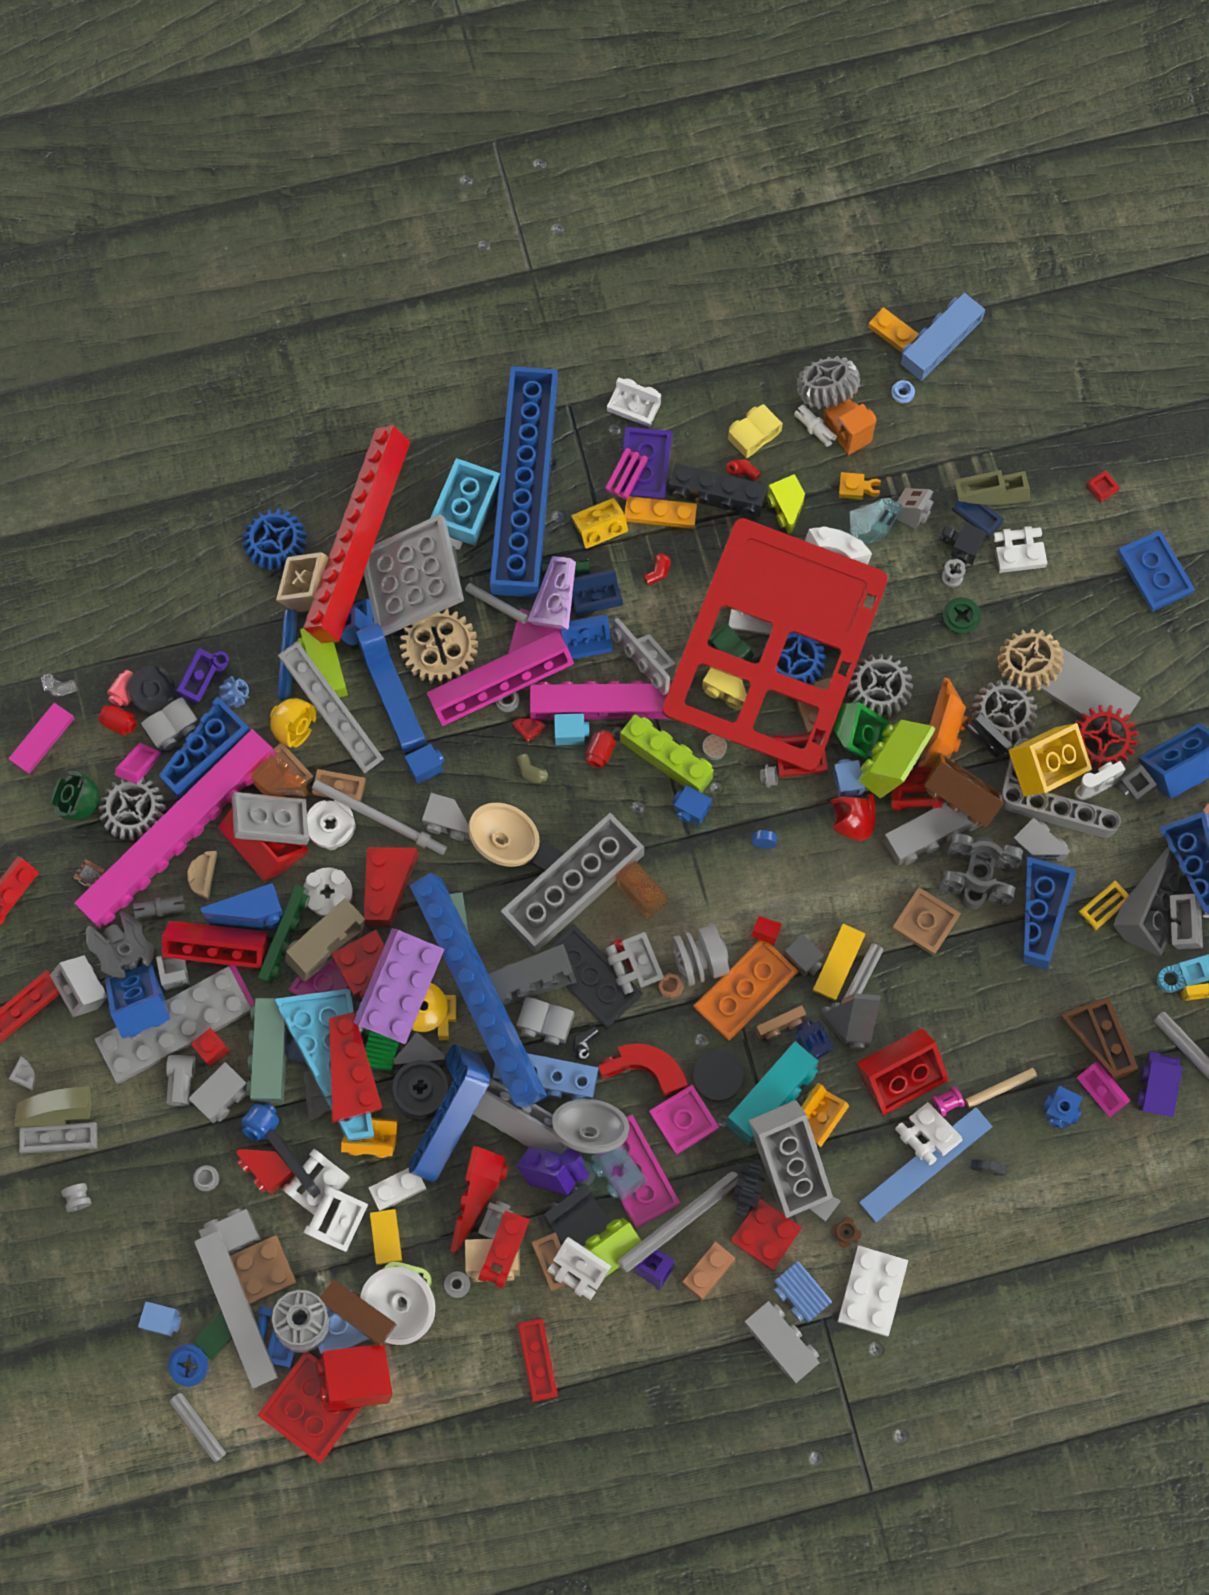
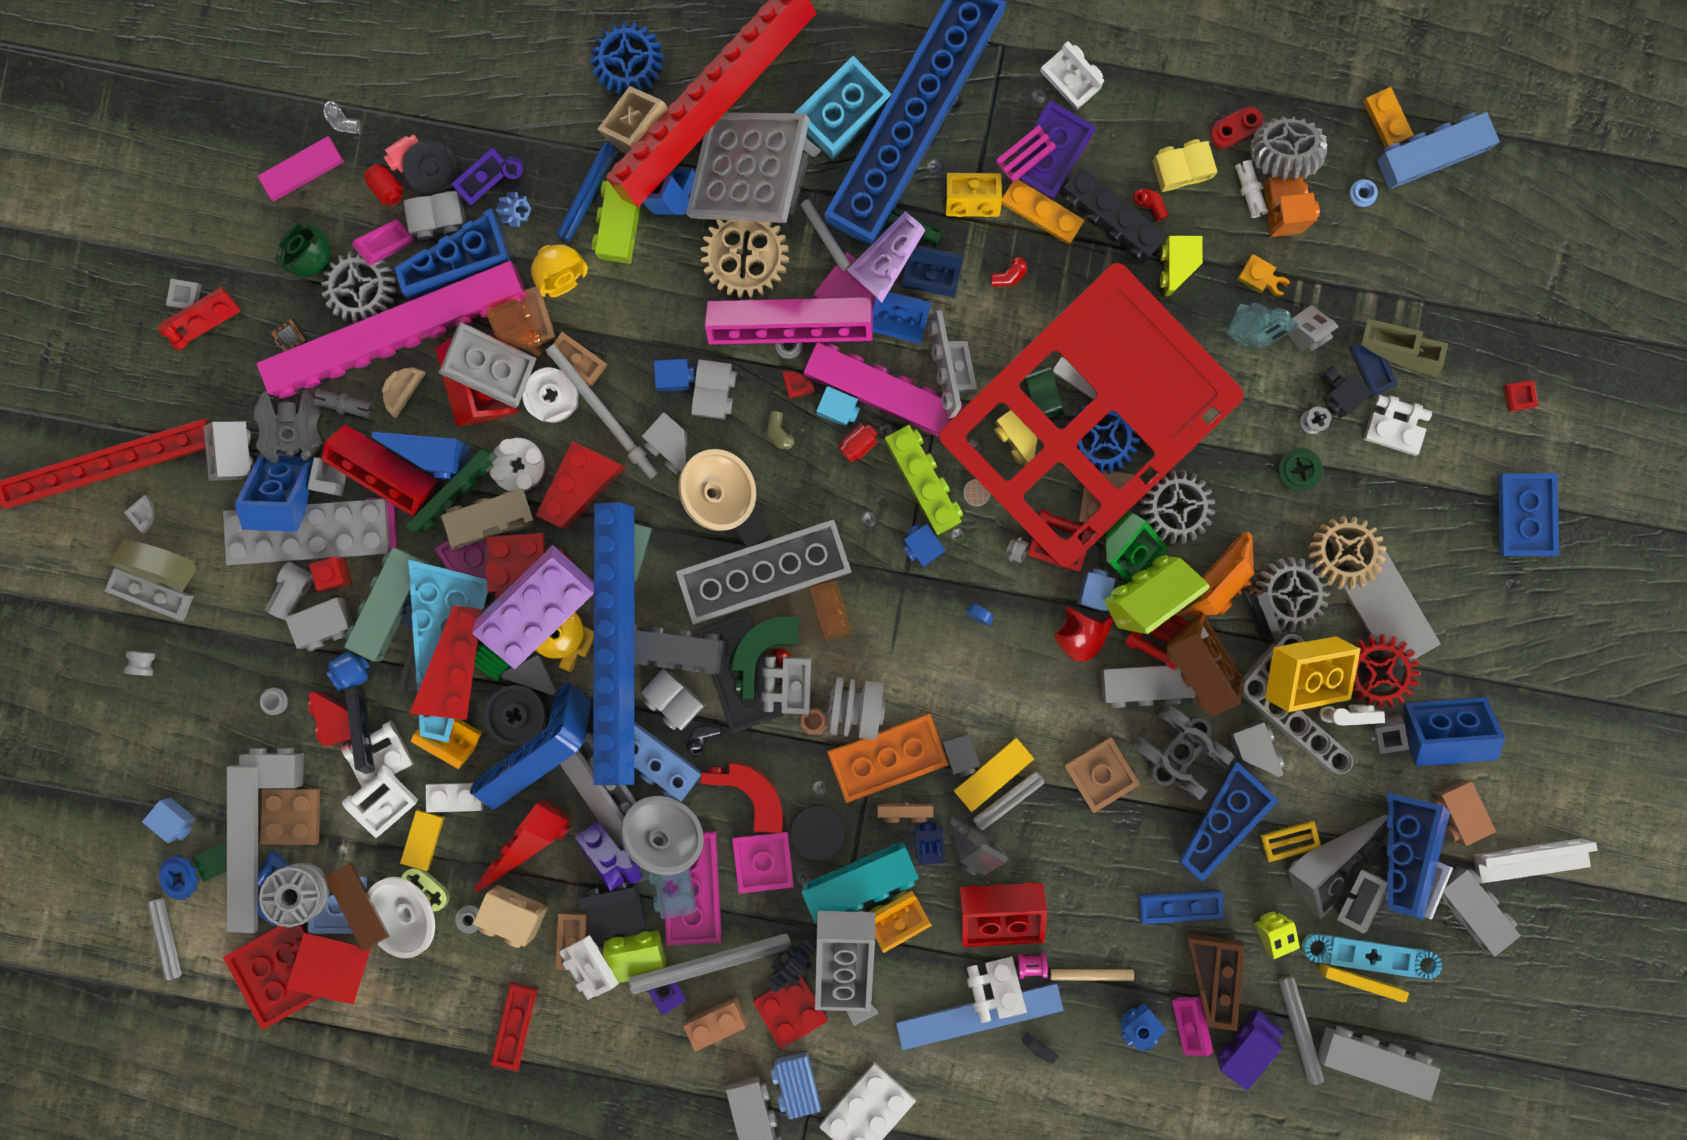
camera: 30 degrees right, 15 degrees up
light grey tile [278,641,384,774] -> none
blue beam [356,623,427,753] -> none
light grey bracket [478,1201,513,1239] -> none
red plate [478,1210,530,1289] -> none
red tile [751,916,782,945] -> none
white brick [805,527,872,565] -> none
reddish brown plate [831,1217,862,1248] -> none
none -> light grey brick [691,360,737,420]
none -> dark green arch [728,617,799,700]
none -> blue tile [1138,890,1225,924]
none -> red plate [1210,107,1264,149]
none -> neon yellow slope [1254,912,1300,959]

